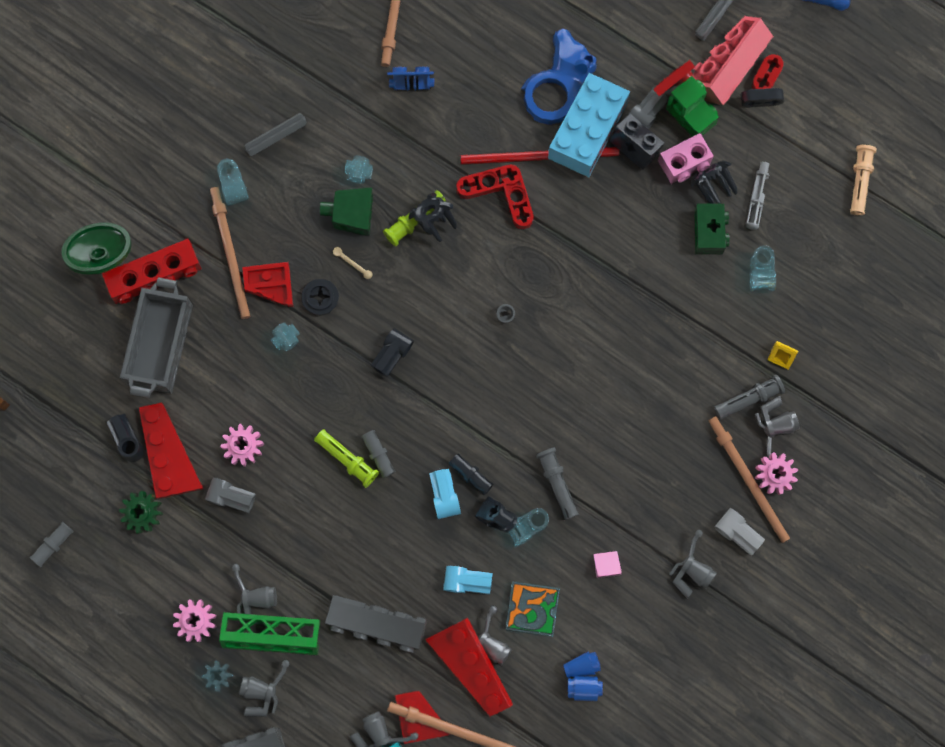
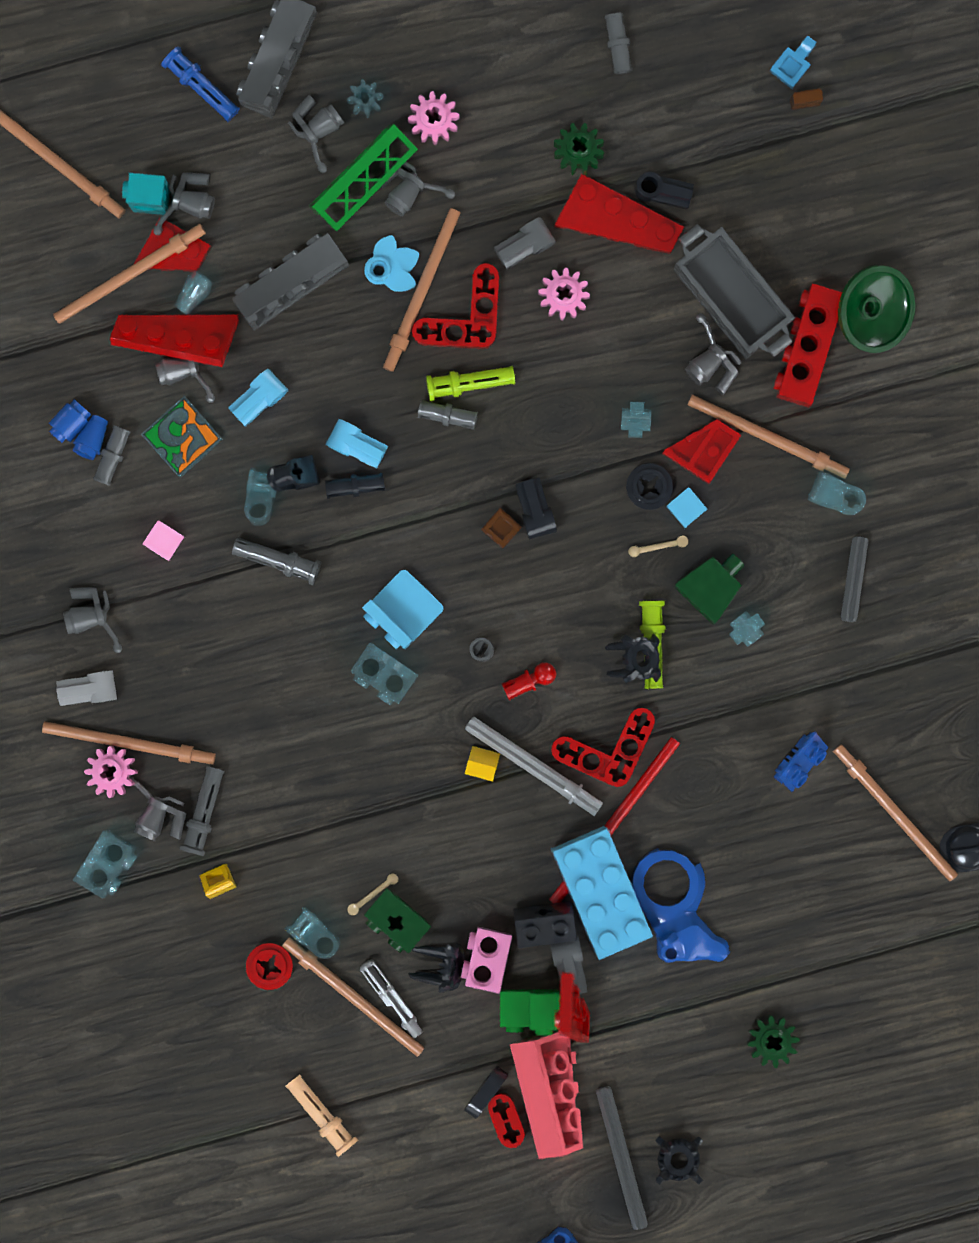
camera: 130 degrees right, 10 degrees up
none -> clear light blue brick [73,829,137,899]
none -> dark grey pin [93,425,131,486]
none -> clear light blue cone [174,270,214,315]
none -> red gear [246,943,293,990]
none -> nougat bar [282,937,424,1057]
none -> tan hinge [347,873,398,915]
none -> clear light blue brick [350,643,419,706]
none -> medium azure bracket [362,570,443,650]
none -> medium azure plate [364,235,419,292]
none -> nougat bar [383,208,460,372]
none -> red beam [412,263,499,349]
none -> light grey axle [465,717,603,816]
none -> yellow slope [465,746,500,782]
none -> reddish brown tile [481,508,522,549]
none -> red pin [502,662,556,700]
none -> medium azure tile [666,487,707,528]
none -> flat silver piece [685,313,742,395]

